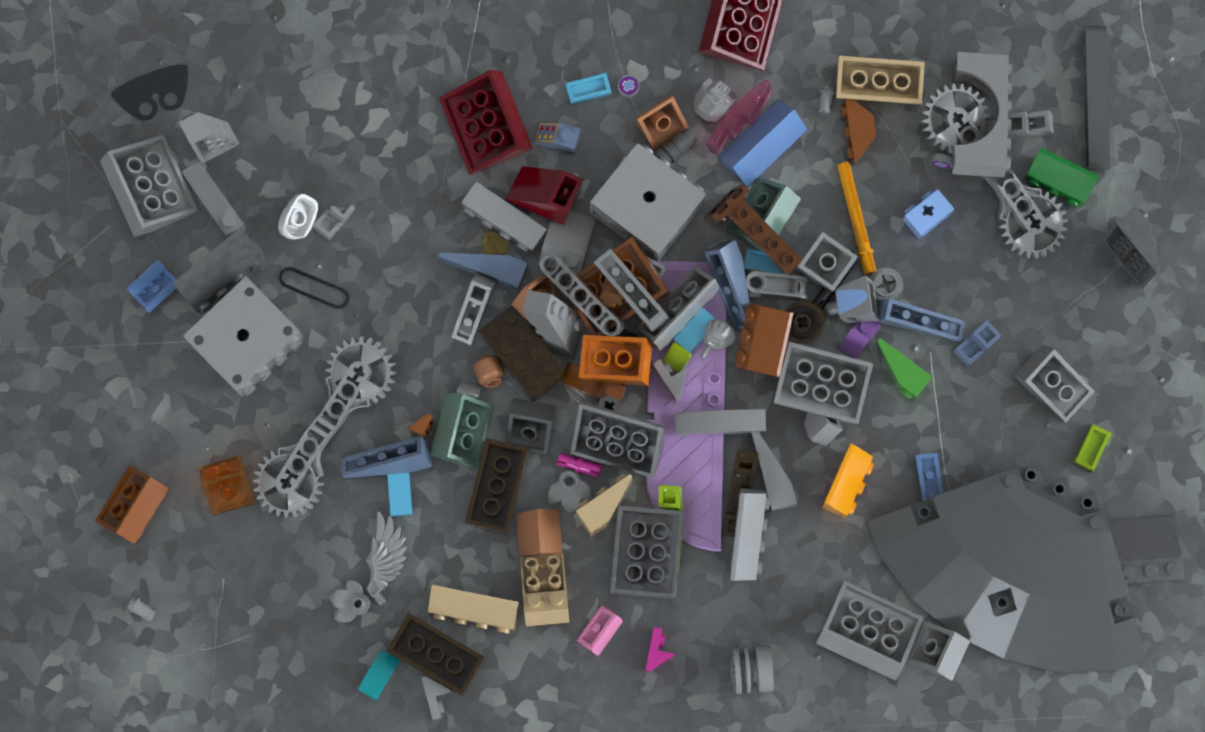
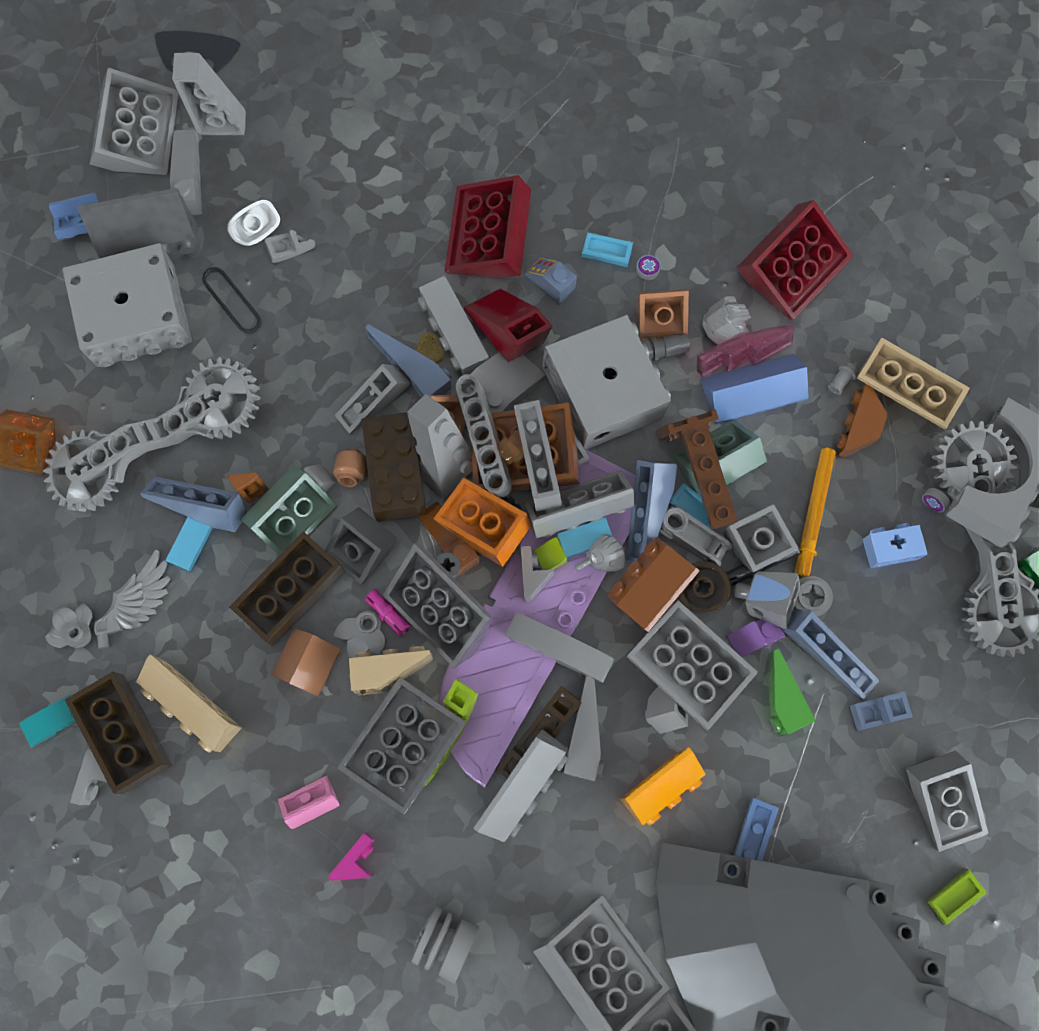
camera: 25 degrees right, 5 degrees down
tan slope [520,553,569,626] -> none

